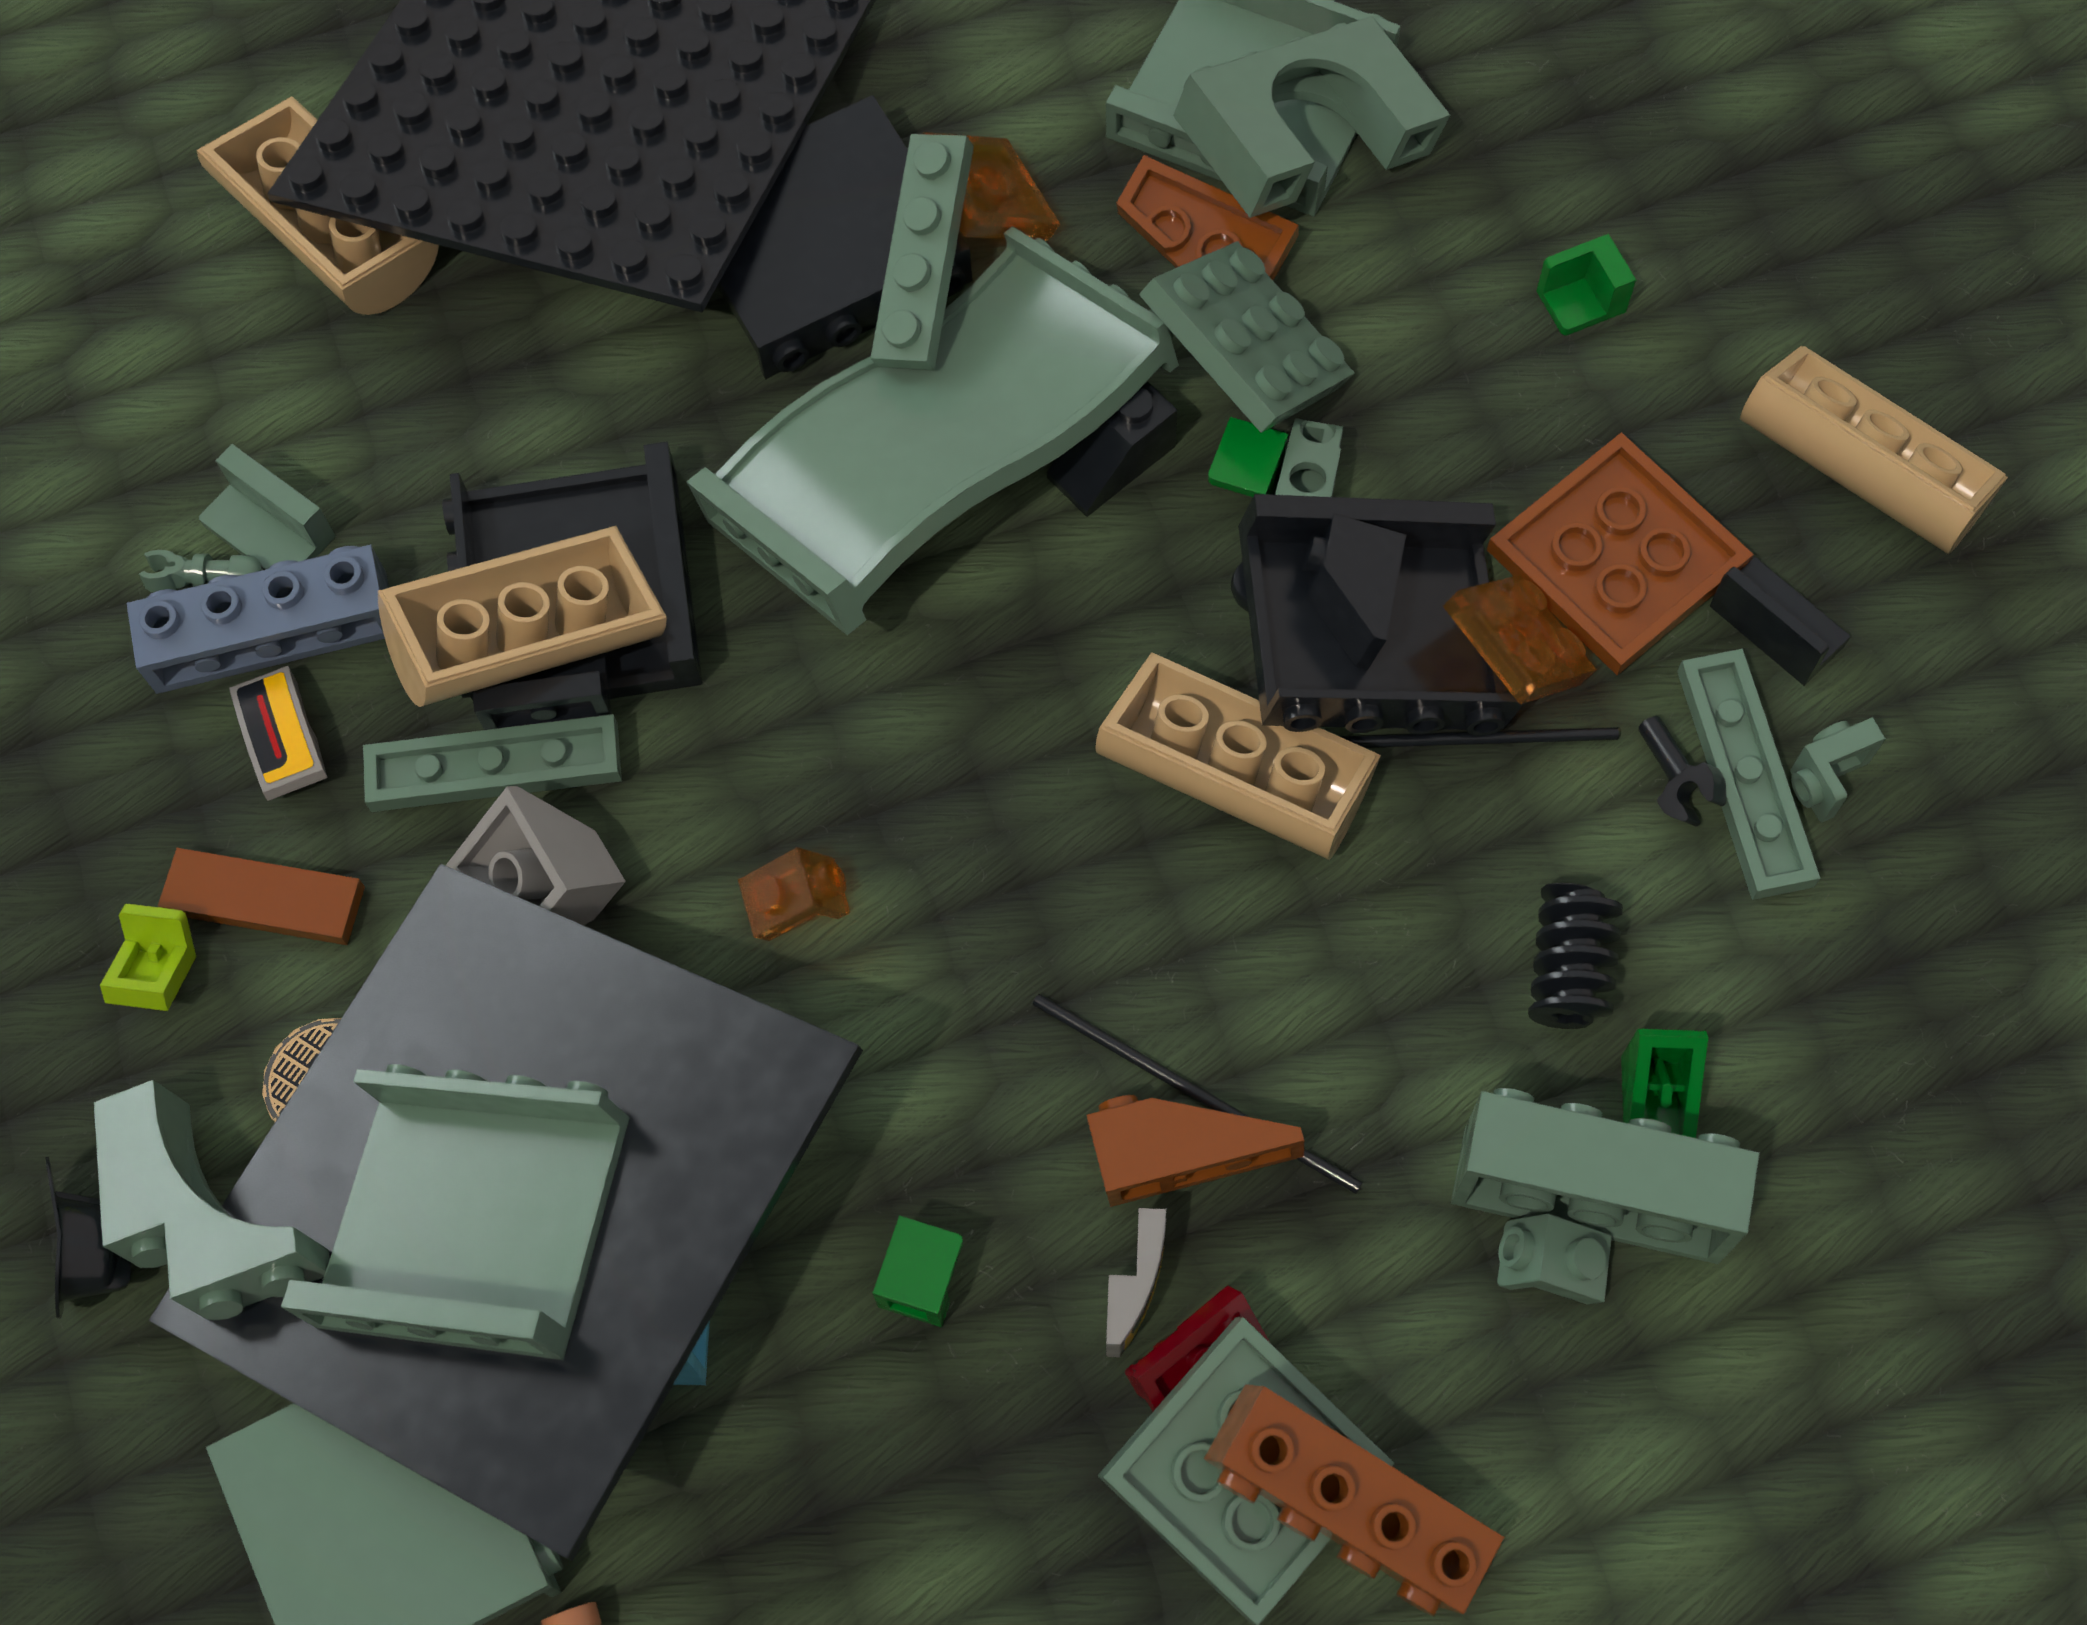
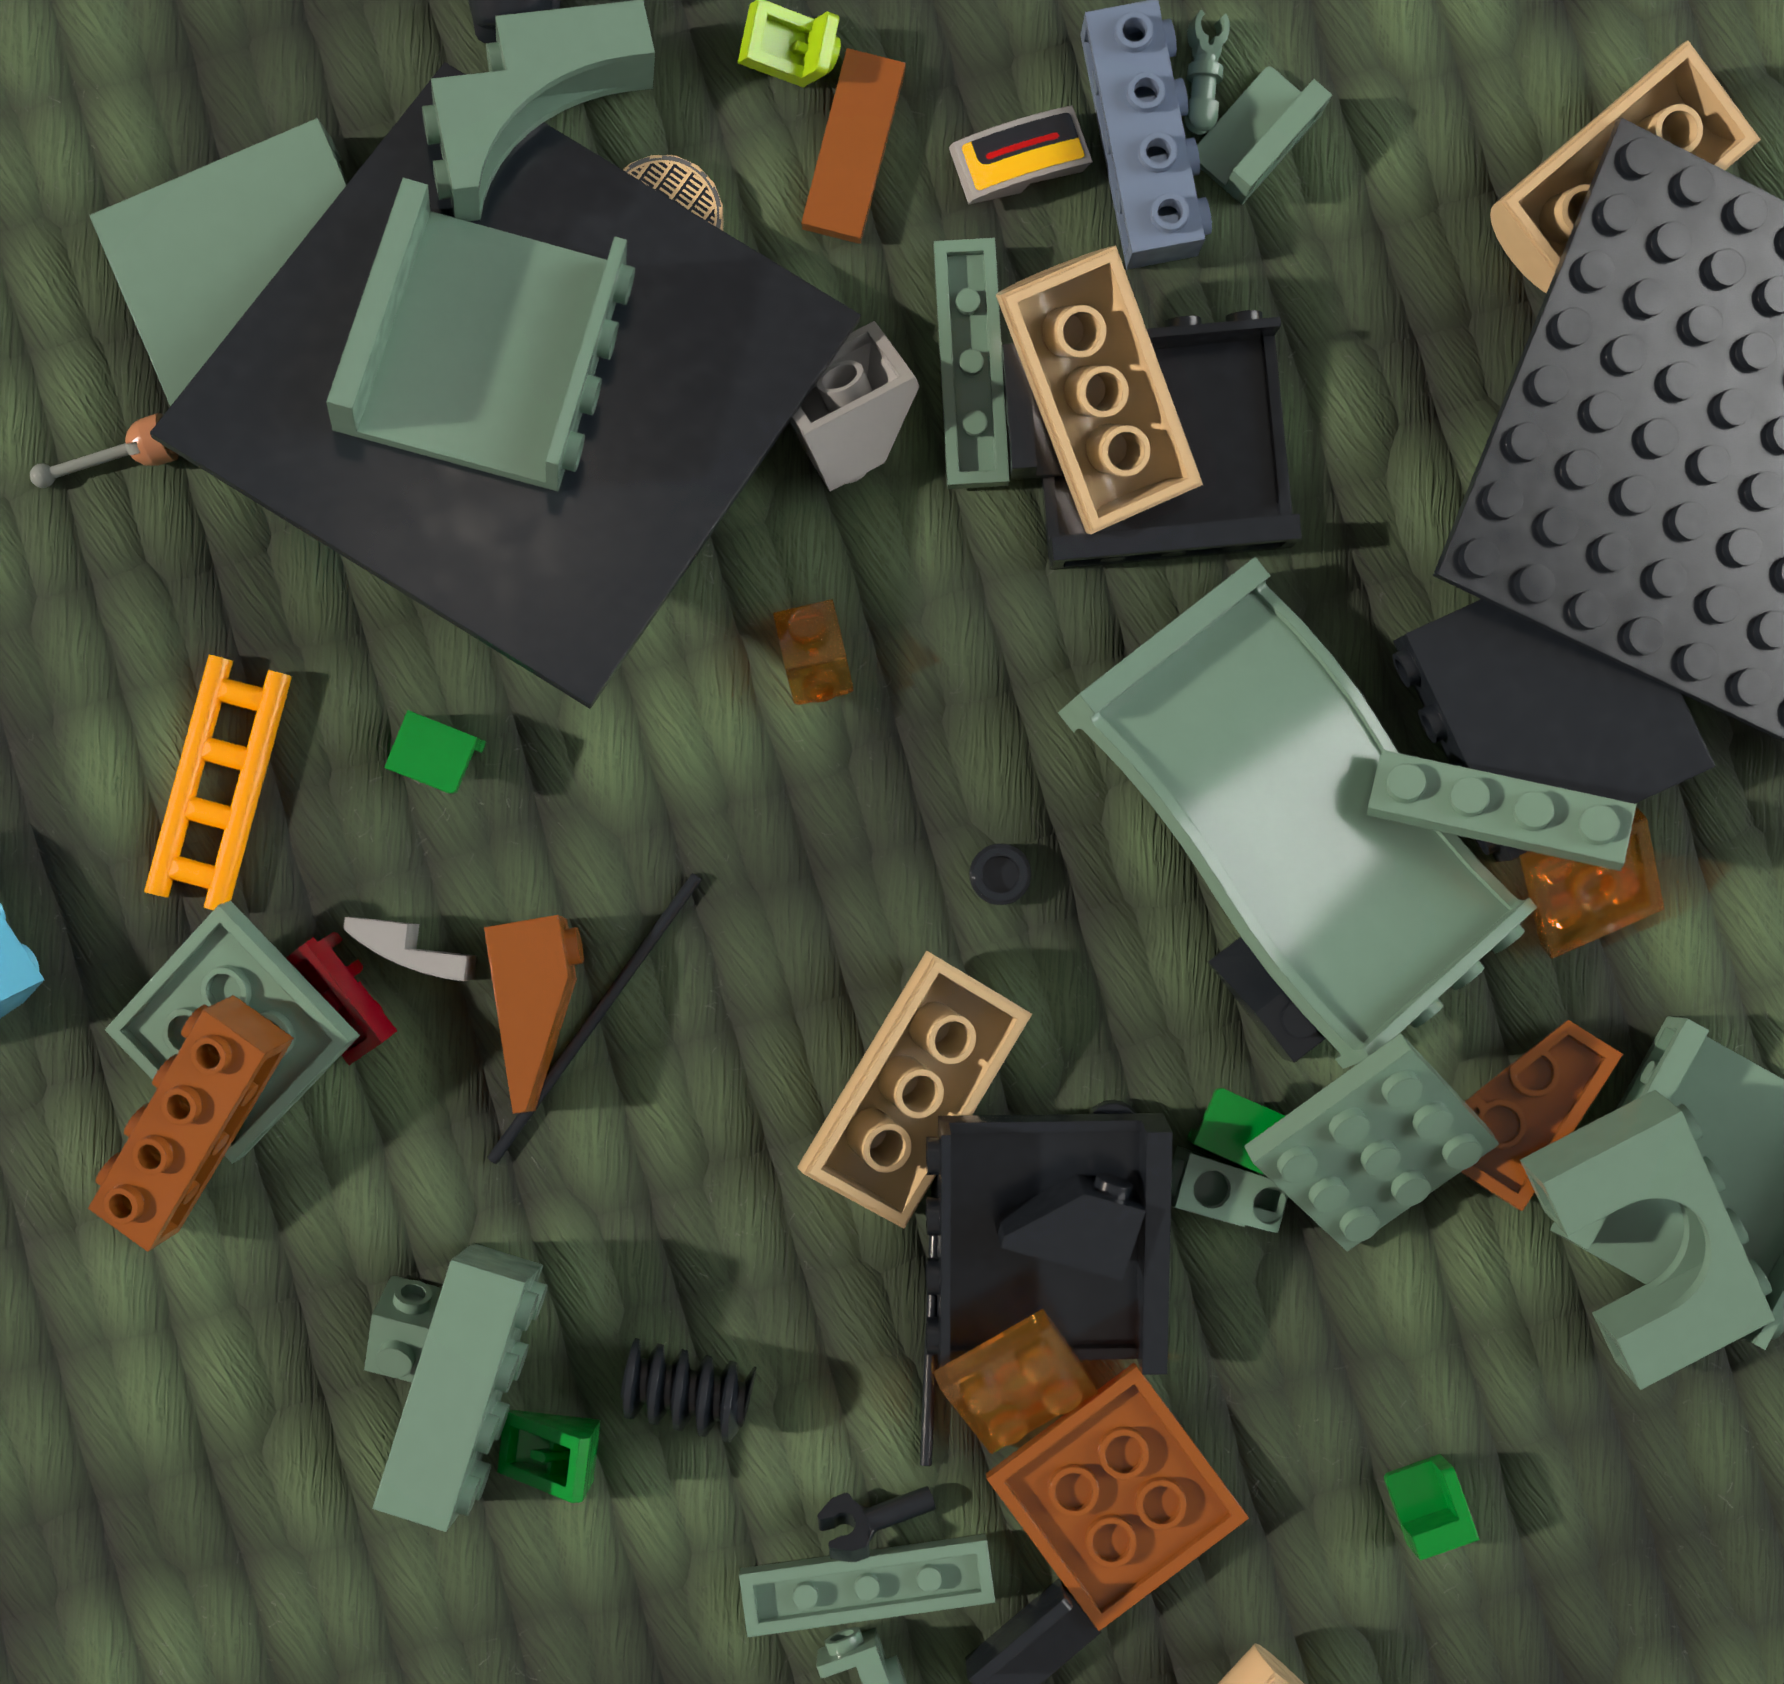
camera: 90 degrees right, 20 degrees up
none -> light orange bar [144,654,292,910]
none -> black tile [969,844,1031,905]

